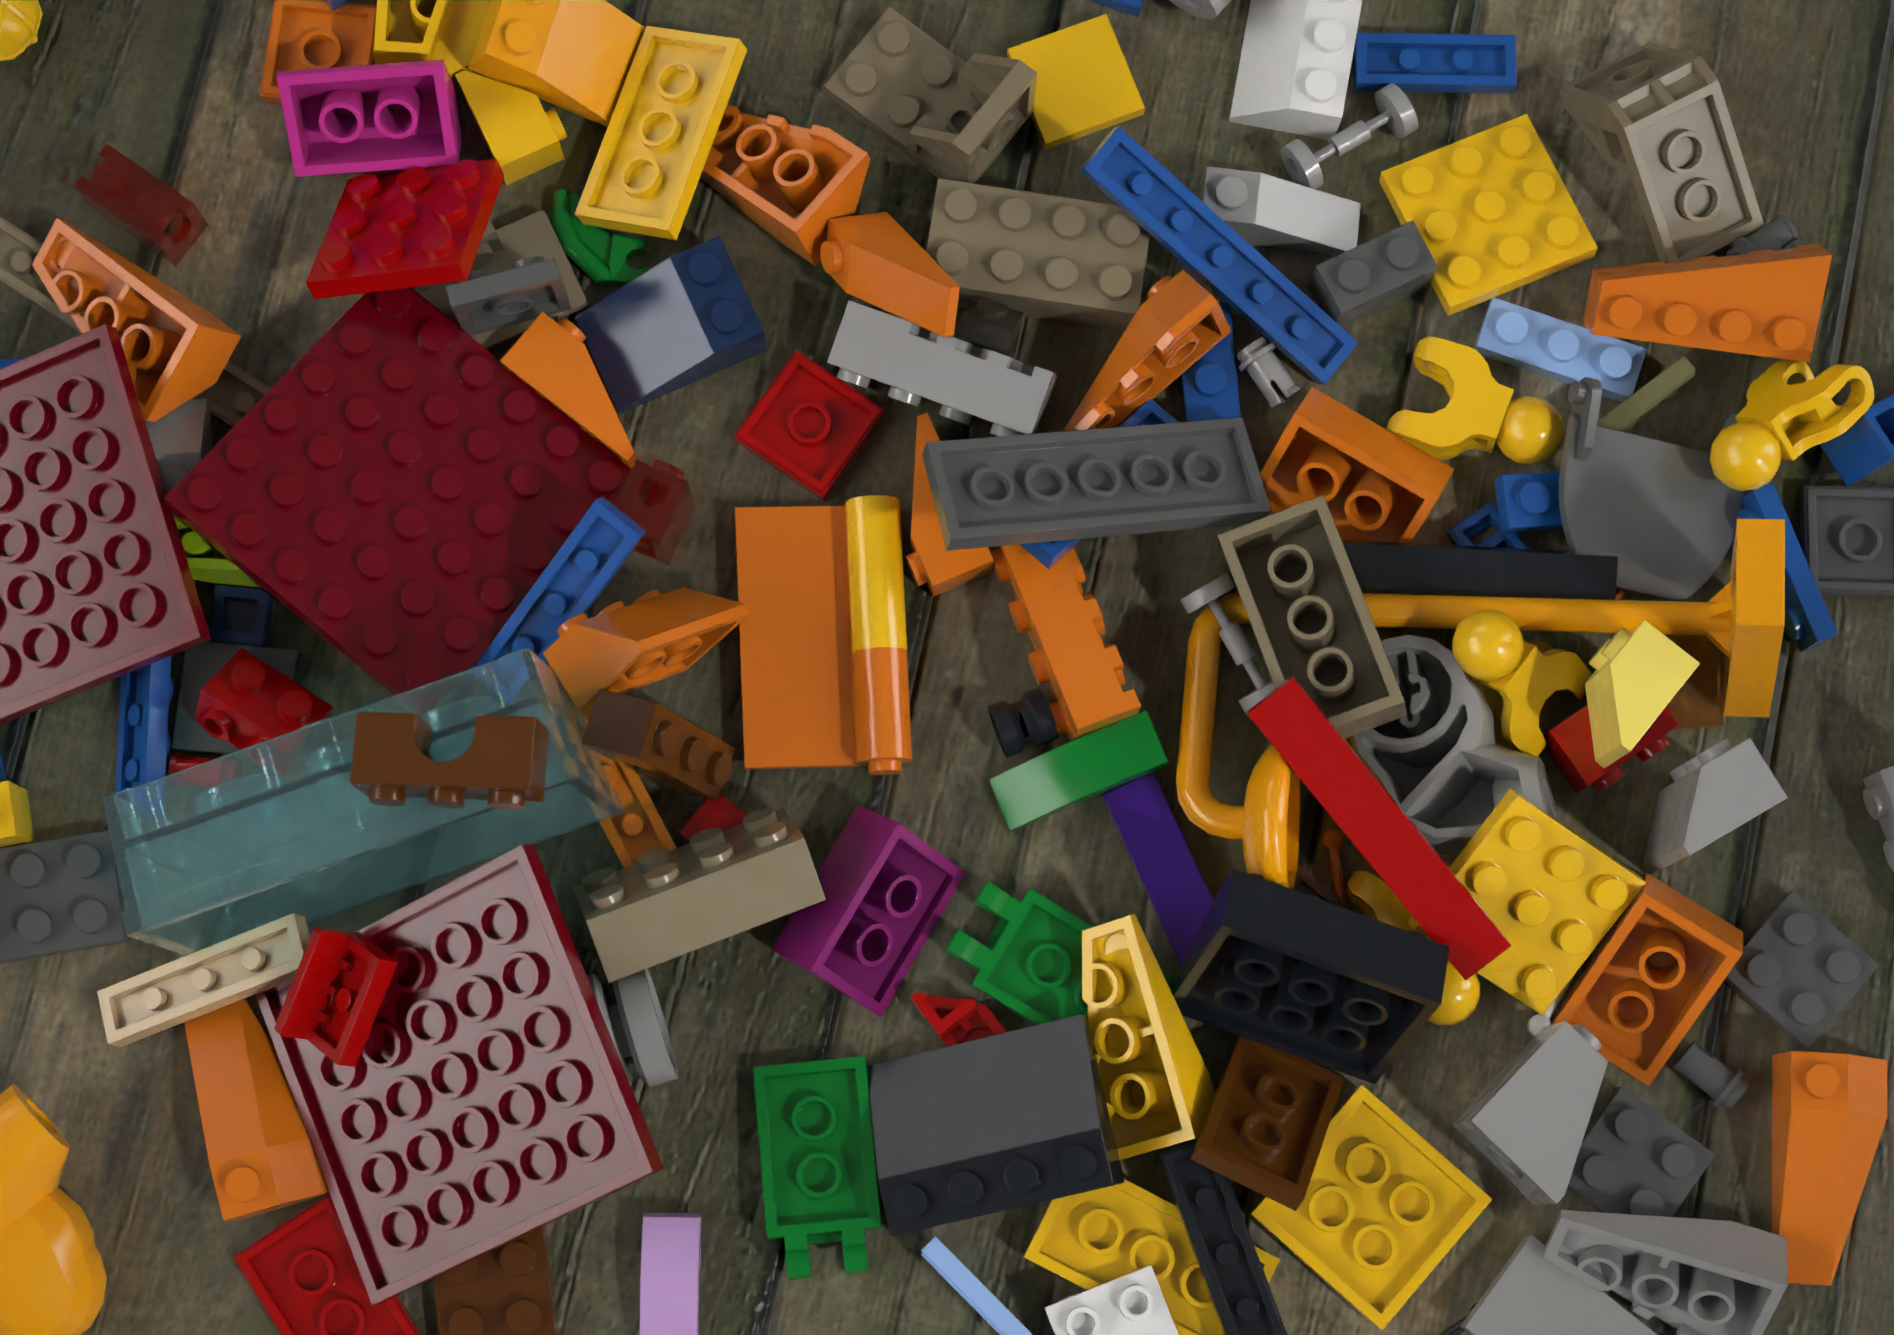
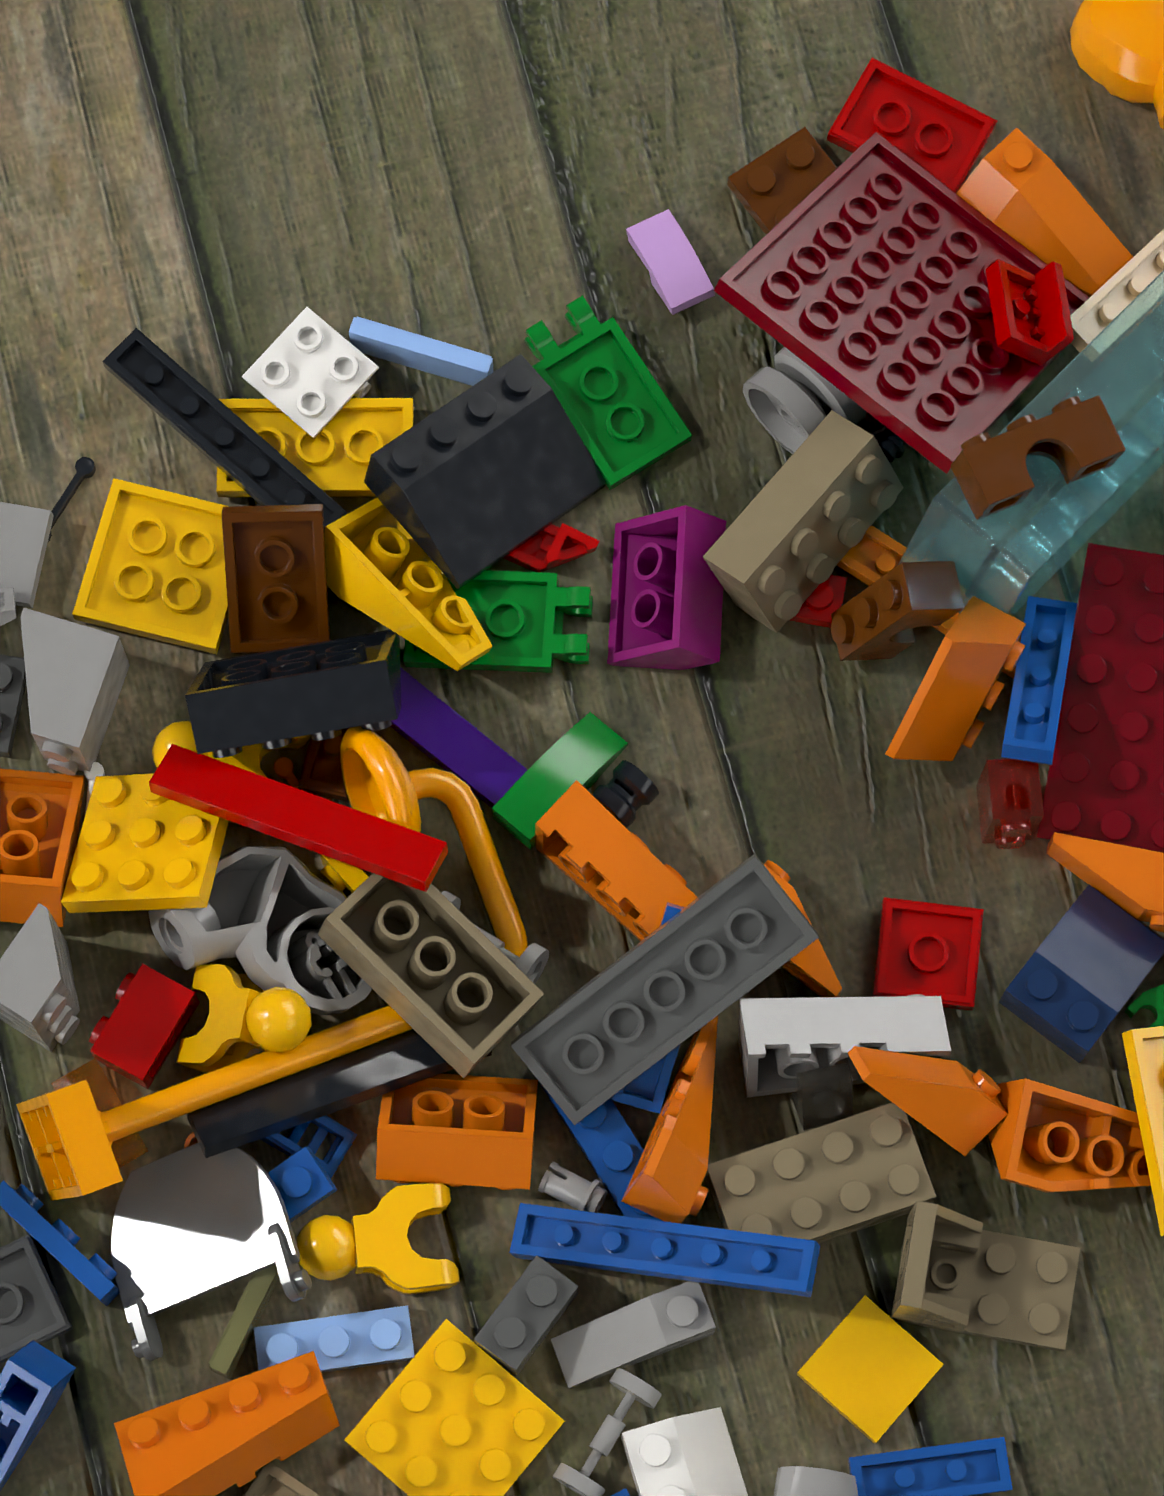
camera: 155 degrees right, 5 degrees down
orange door [734,495,912,775] -> none
light yellow slope [1585,620,1700,768] -> none
yellow piece [1710,359,1874,491] -> none

